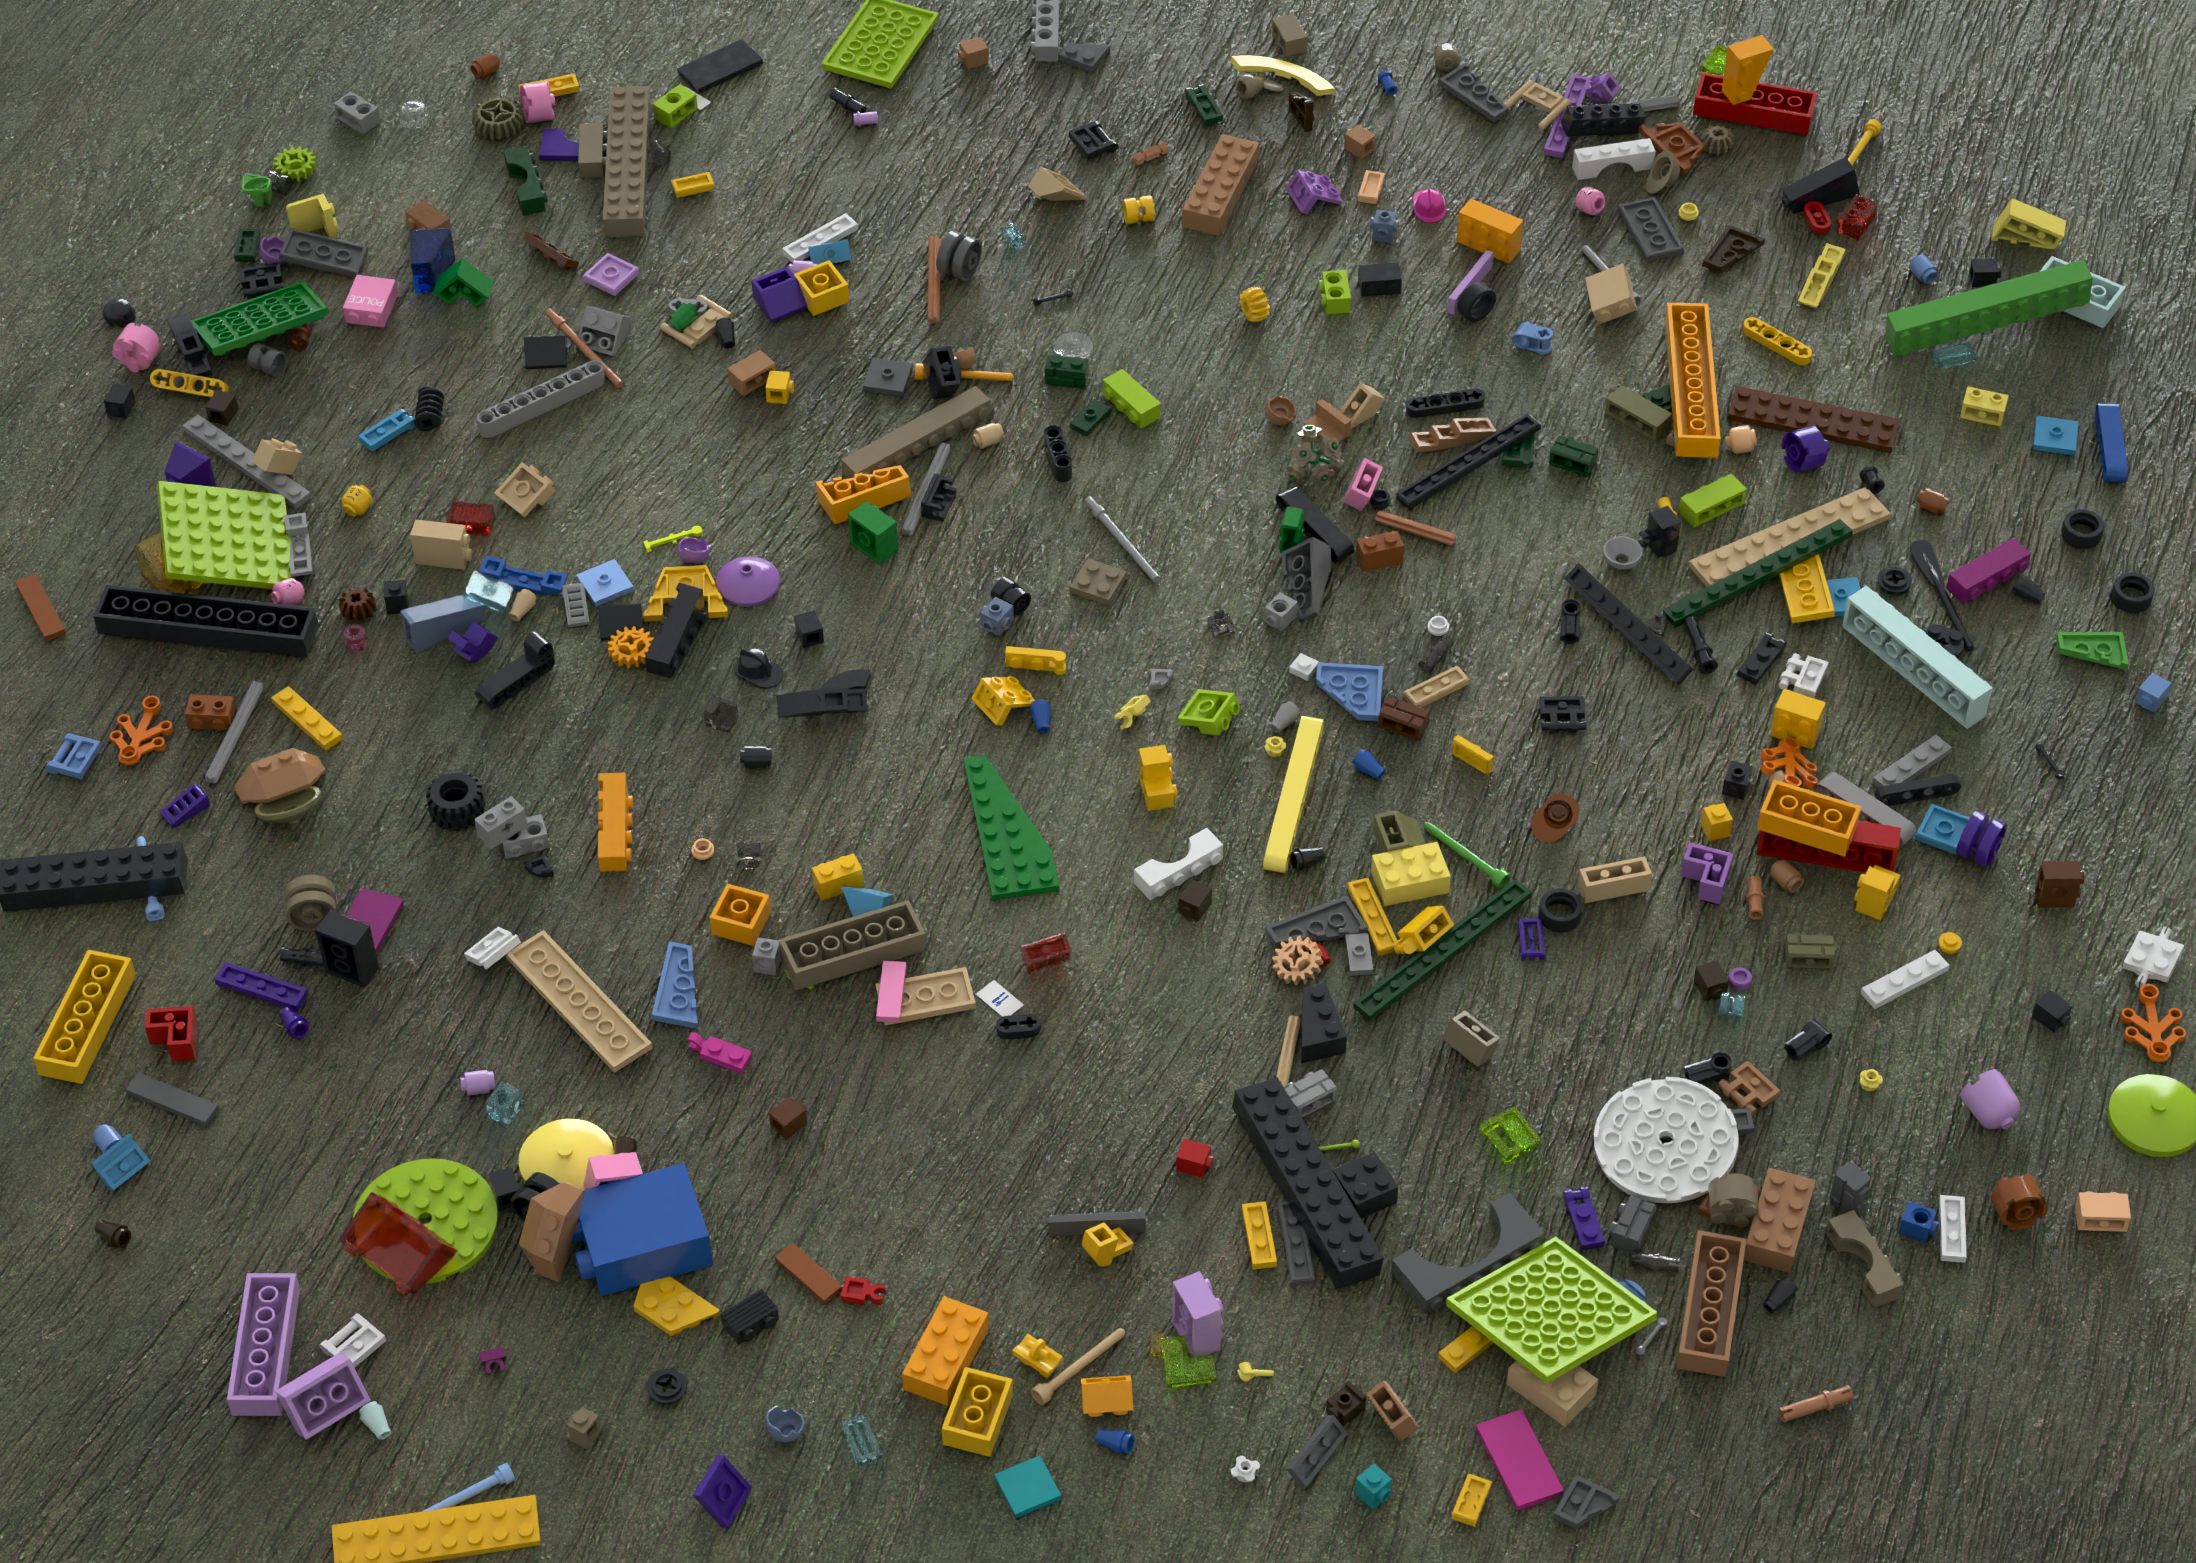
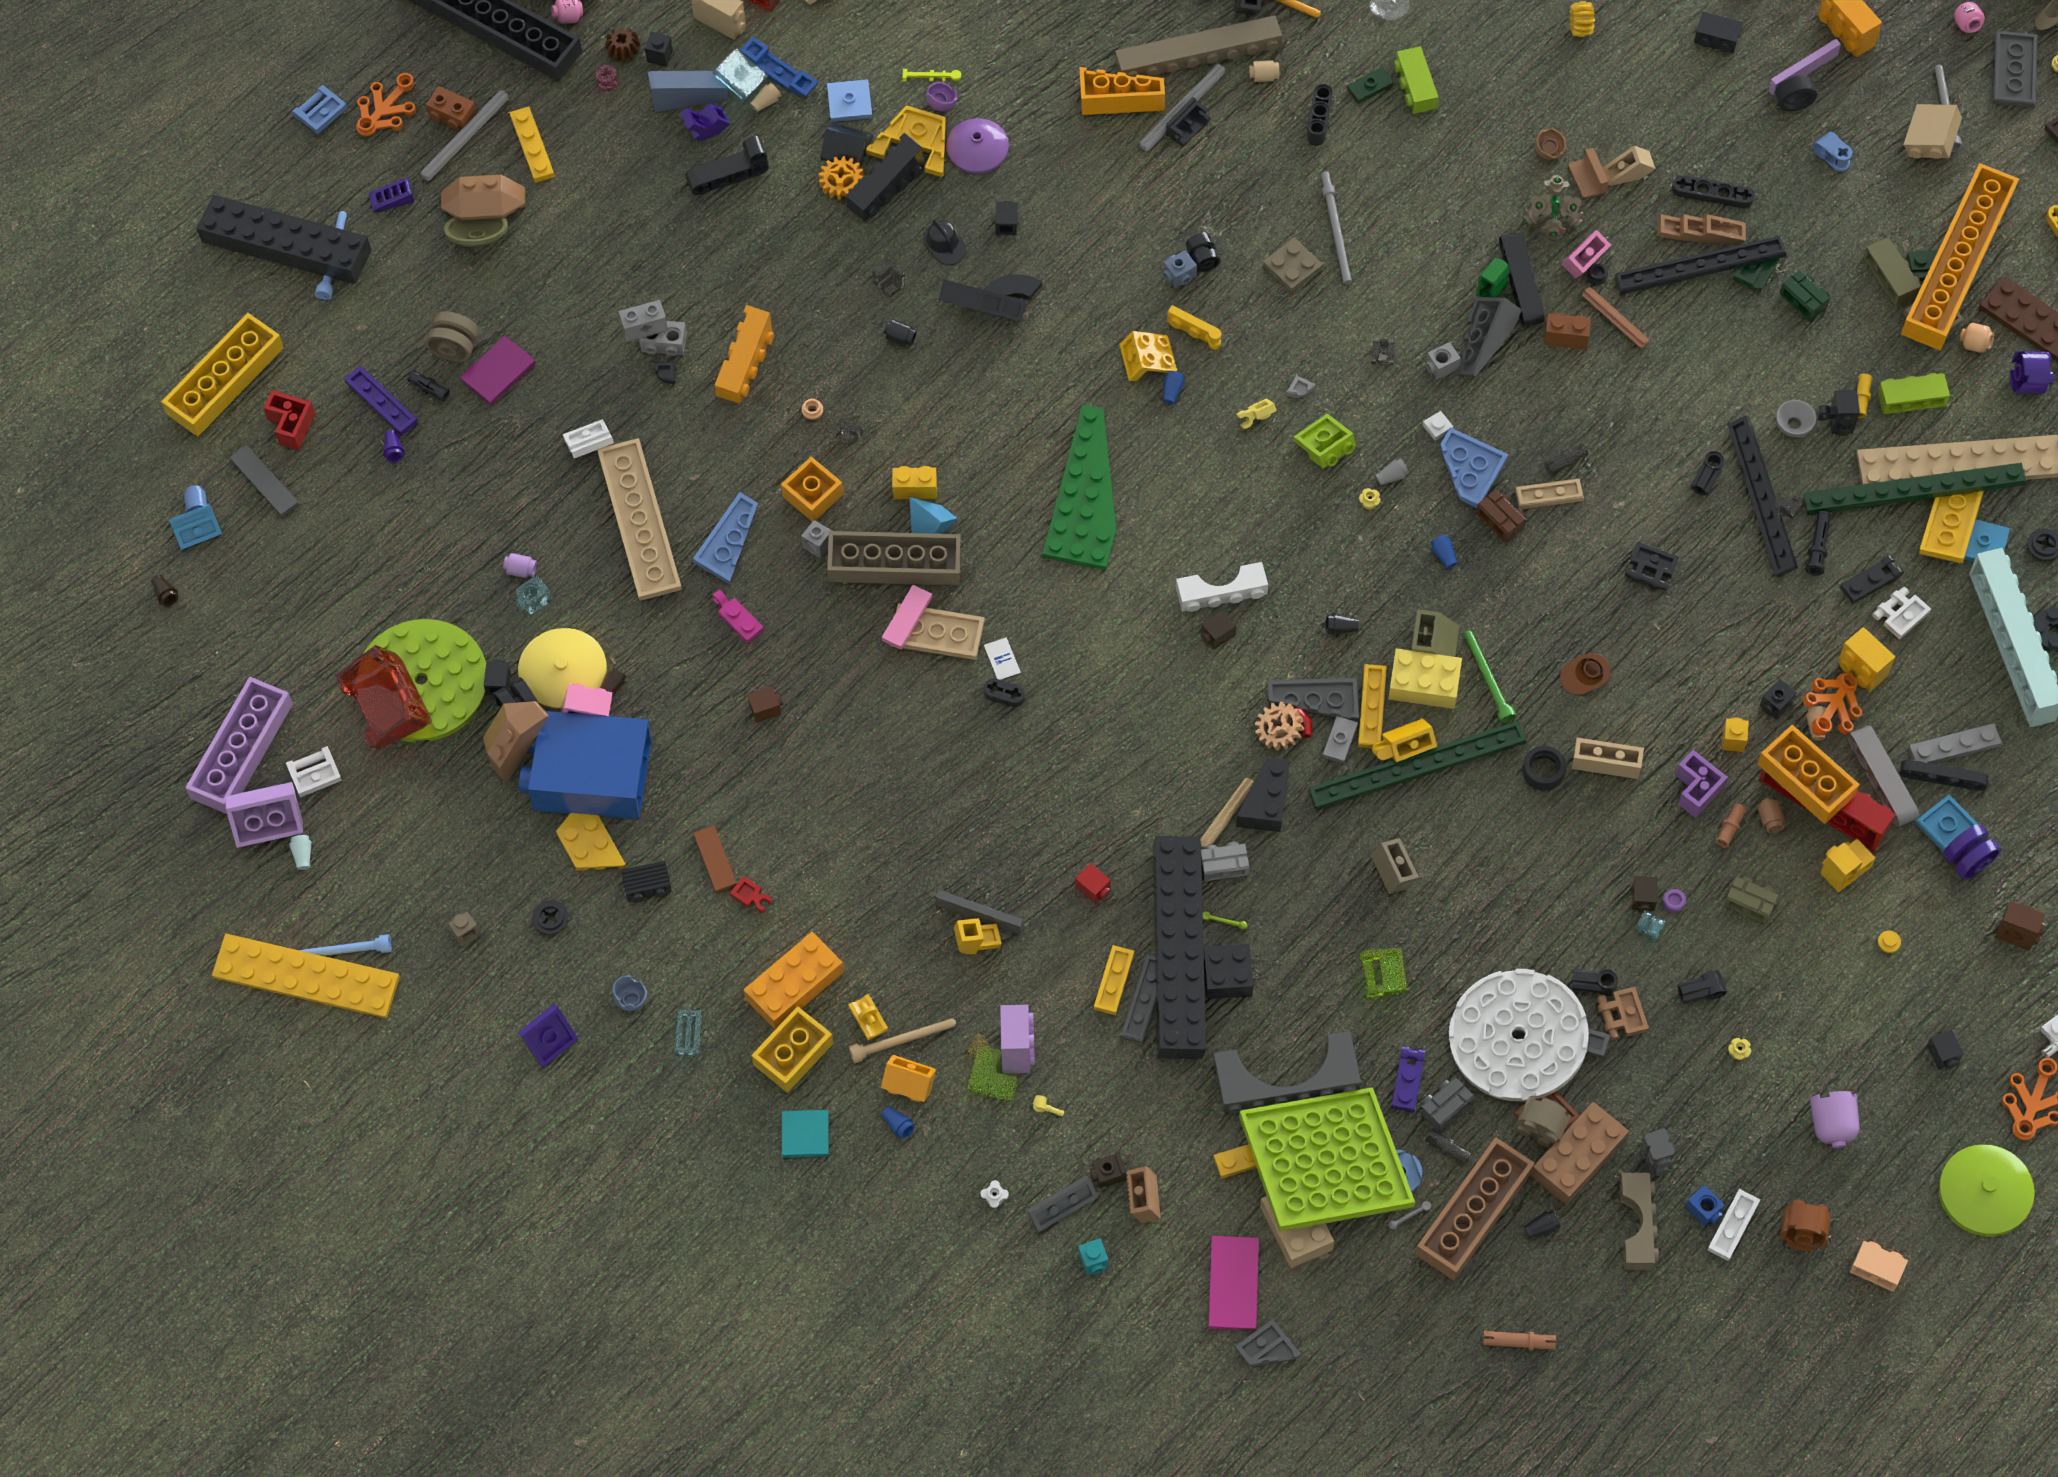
camera: 25 degrees right, 15 degrees up
black brick [315,910,379,988] -> none
black tyre [426,771,485,831] -> none
magenta tile [479,1347,506,1374] -> none
light grey slope [562,582,590,627] -> none
green brick [848,501,898,564] -> none
clear red brick [1021,932,1071,973] -> none
dark green brick [1045,354,1089,388] -> none
yellow brick [1139,745,1178,811] -> none
light yellow beam [1263,716,1324,873] -> none
lime brick [1318,270,1351,314] -> none
white plate [1427,616,1449,636] -> none
yellow plate [1451,1473,1492,1527] -> none
yellow plate [1452,735,1494,775] -> none
dark purple tile [1518,919,1545,960] -> none
white plate [1860,950,1949,1009] -> none

